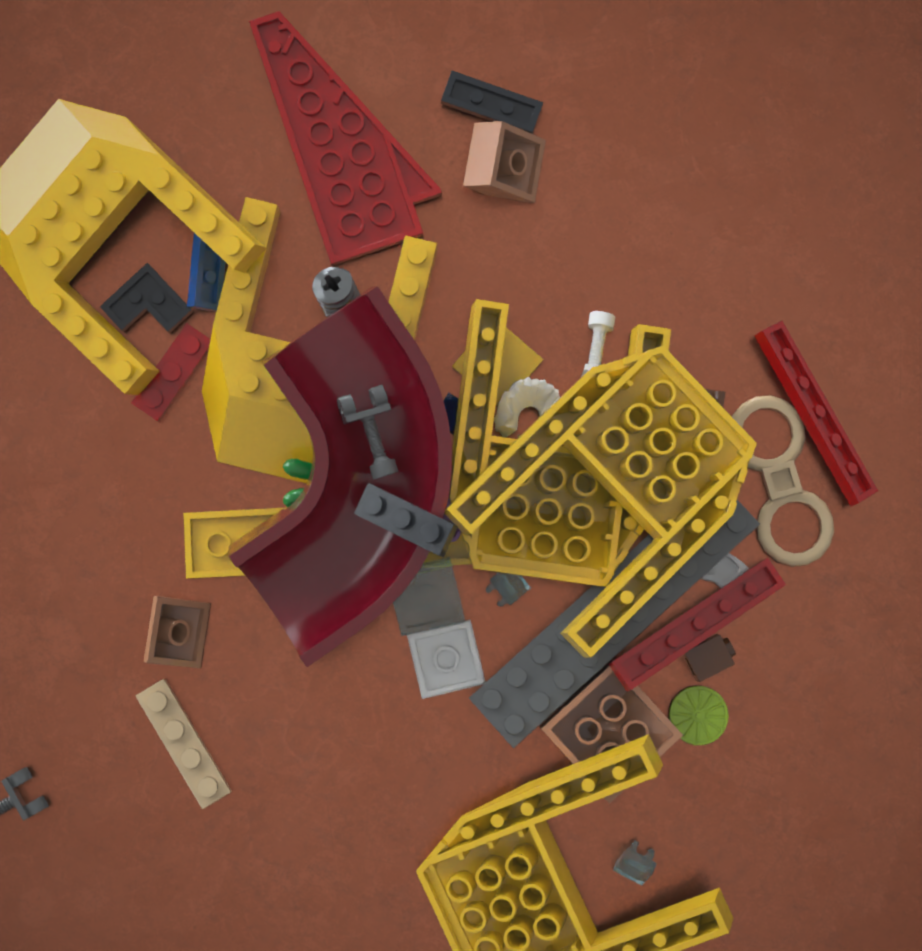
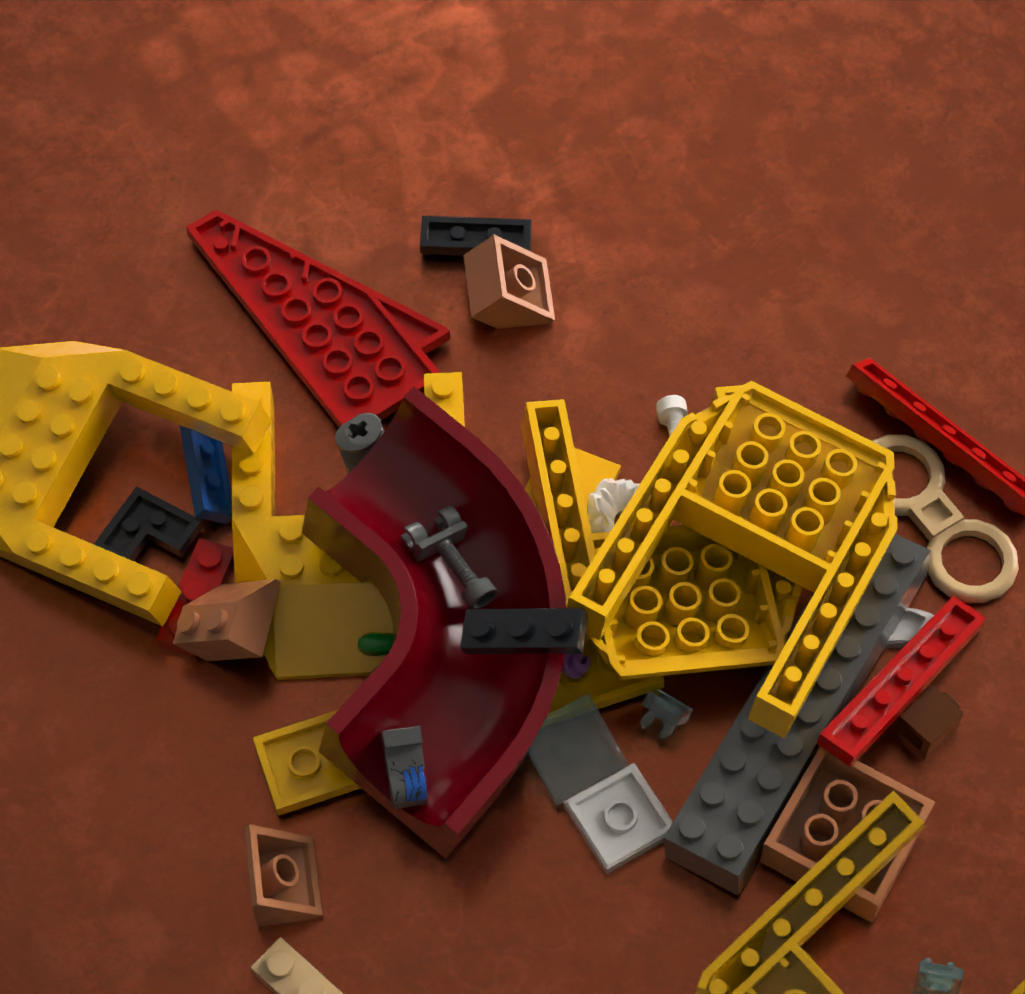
camera: 15 degrees left, 25 degrees down
lime wheel [669,686,729,745] -> none
none -> nougat slope [173,579,281,661]
none -> dark grey leg [379,726,428,809]

